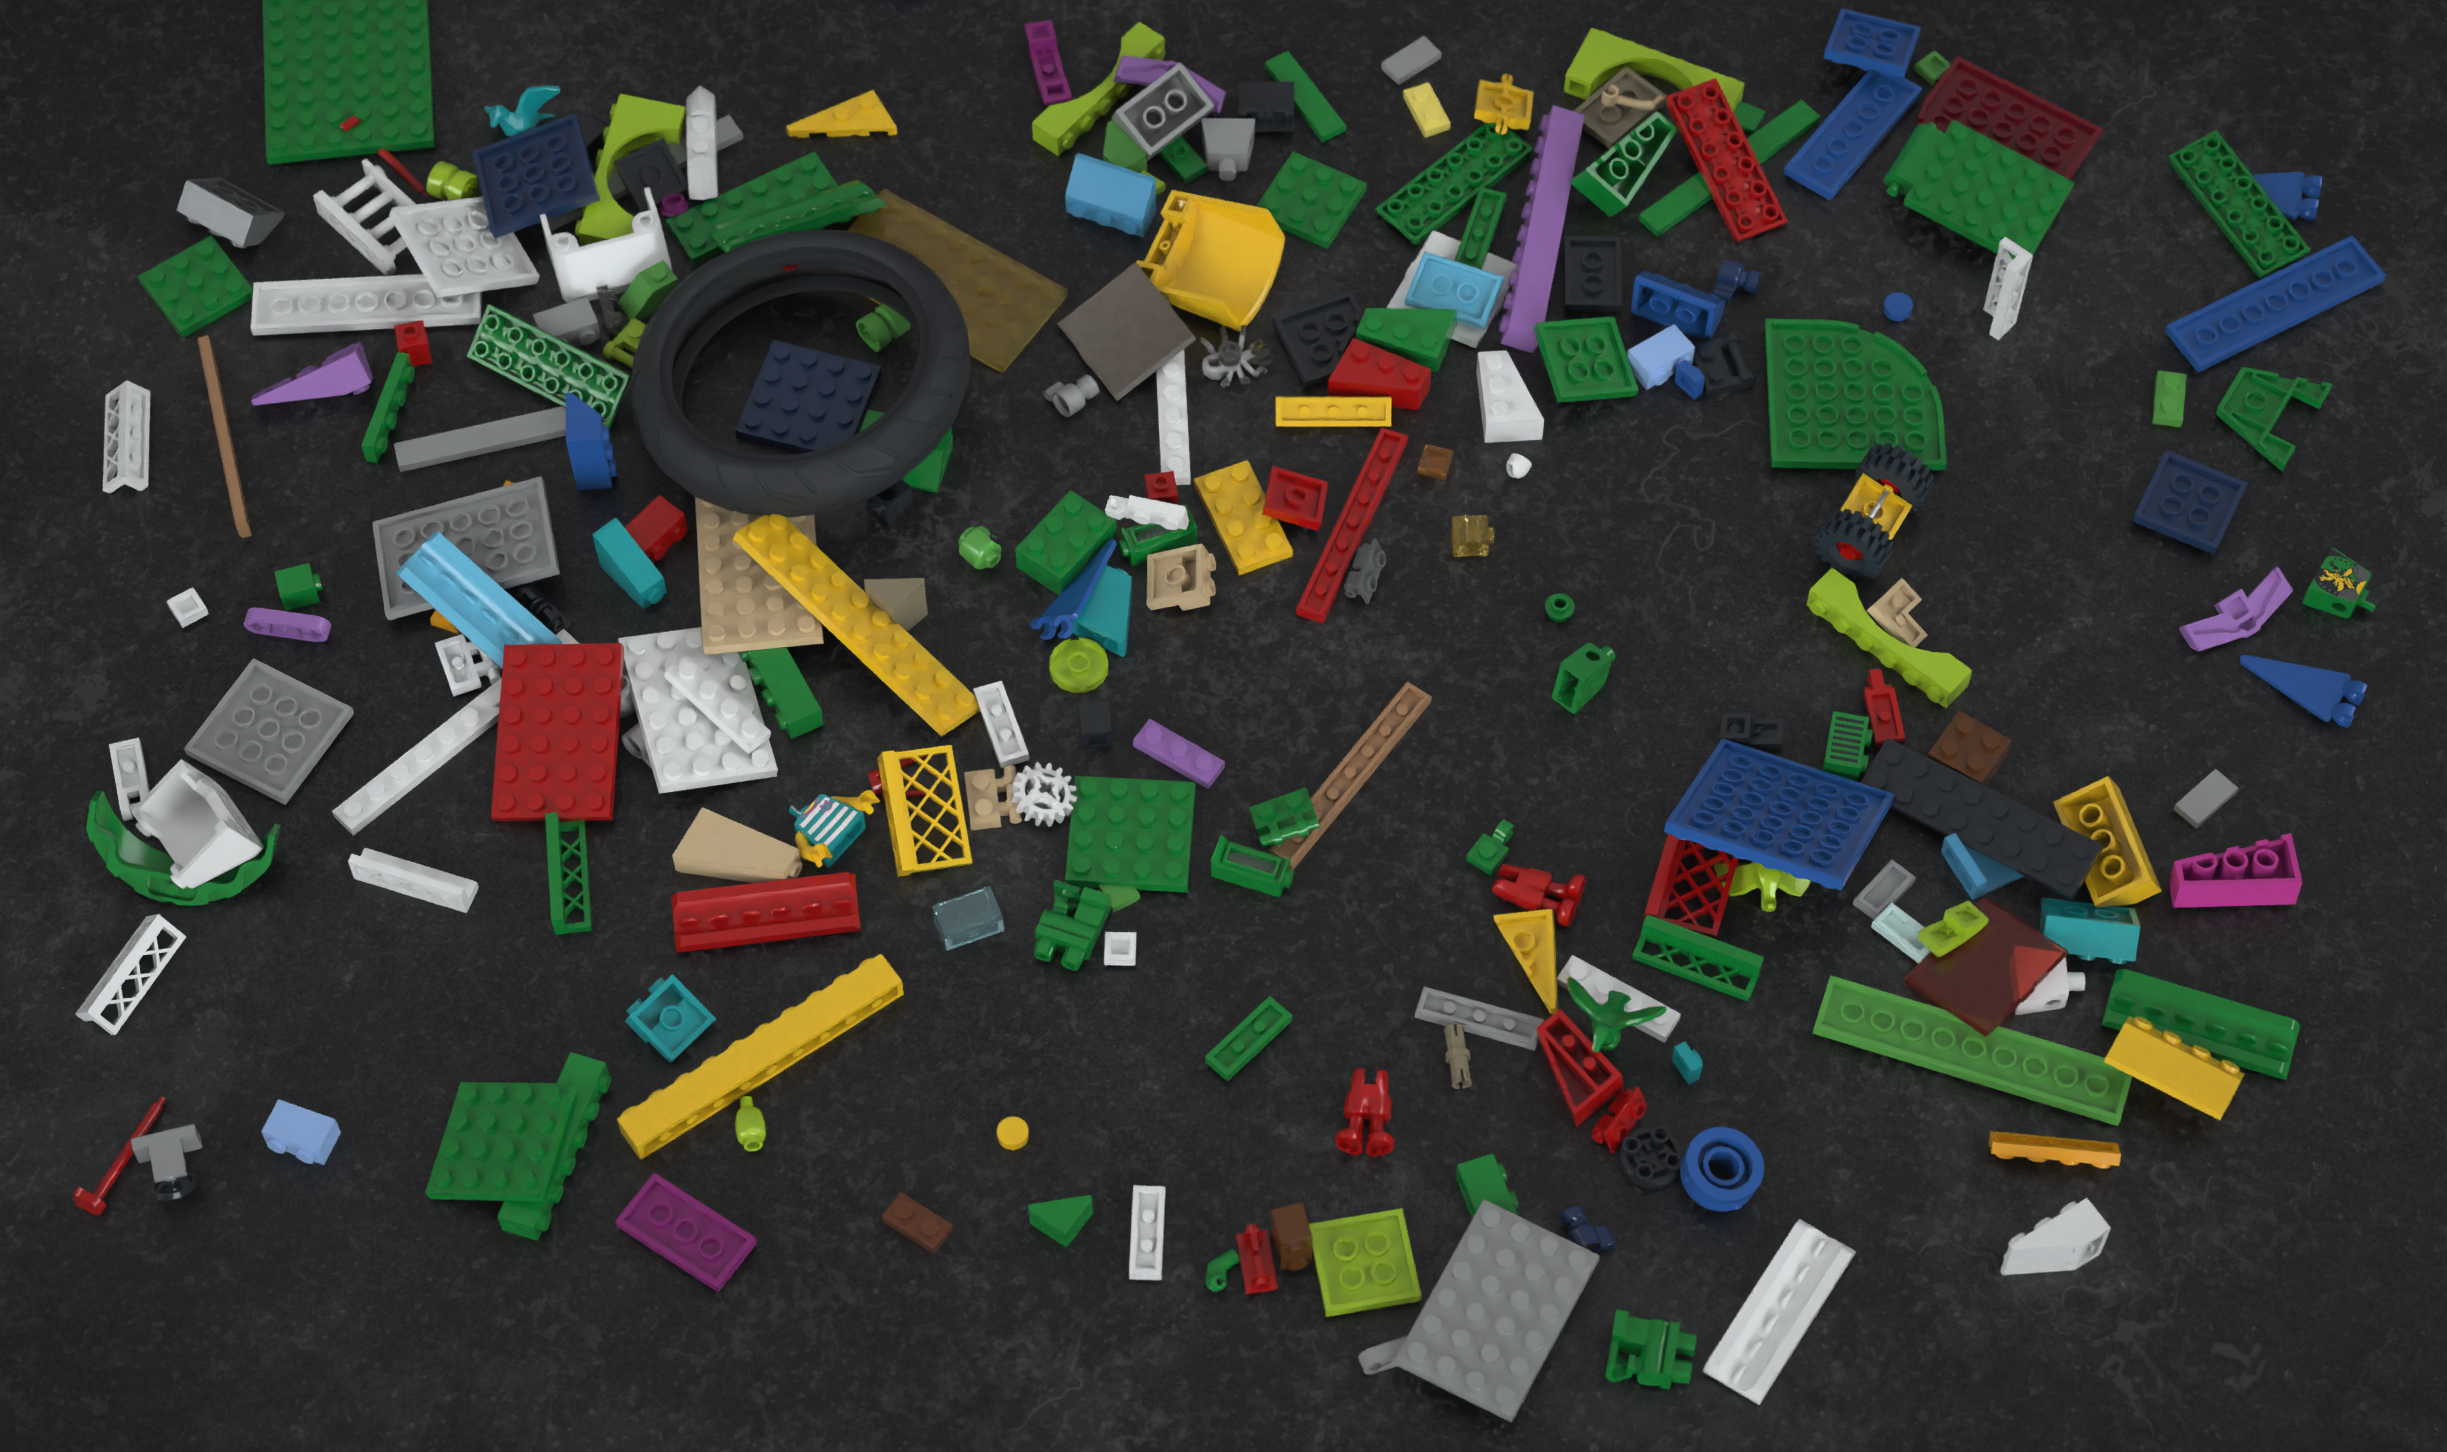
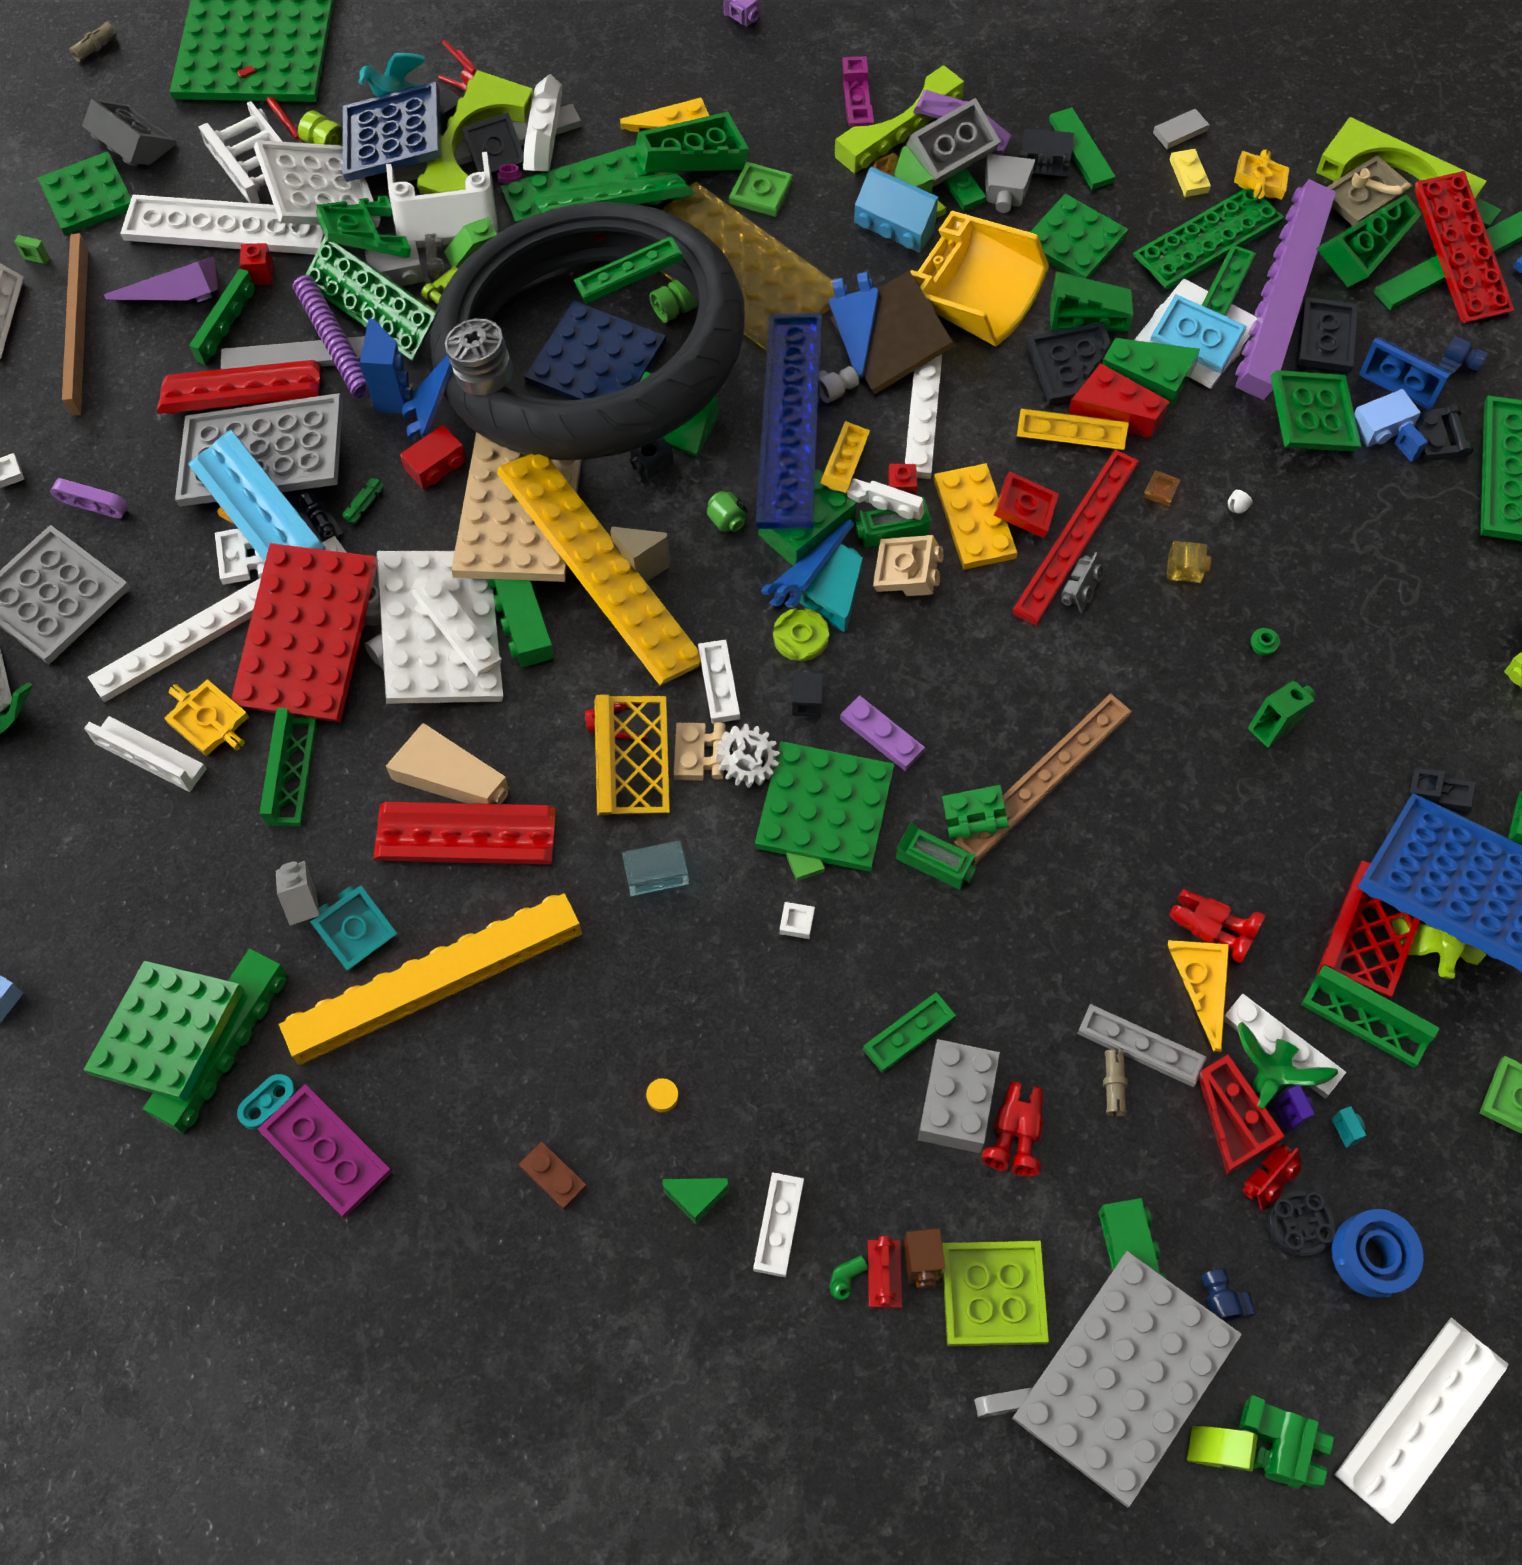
camera: 10 degrees right, 5 degrees up
green brick [274,563,323,611] -> none
teal slope [592,517,667,610] -> none
lime plant [735,1096,766,1151] -> none
torso [789,790,880,868] -> none
green hips [1034,880,1112,971] -> none
animal [1199,325,1272,387] -> none
green plate [1466,819,1514,876] -> none
white wedge [1476,350,1544,443] -> none
none -> bright green tile [14,235,50,264]
none -> dark tan pin [69,22,117,62]
none -> red plate [157,360,321,414]
none -> yellow plate [165,679,249,756]
none -> teal plate [237,1074,296,1130]
none -> light grey brick [276,861,320,925]
none -> medium lavender piece [293,275,369,398]
none -> green wing [316,196,411,258]
none -> green axle [342,478,384,524]
none -> blue flag [402,356,453,440]
none -> red plant [438,40,478,92]
none -> flat silver wheel [444,319,514,395]
none -> green tile [574,236,684,304]
none -> green wedge [634,112,749,172]
none -> bright green tile [729,162,793,217]
none -> clear blue plate [756,313,823,529]
none -> yellow plate [820,421,870,493]
none -> blue flag [829,271,879,378]
none -> clear orange plate [873,153,899,177]
none -> light grey brick [918,1039,1000,1153]
none -> green wedge [1050,271,1133,331]
none -> lime slope [1187,1426,1258,1471]
none -> dark purple plate [1272,1085,1315,1134]

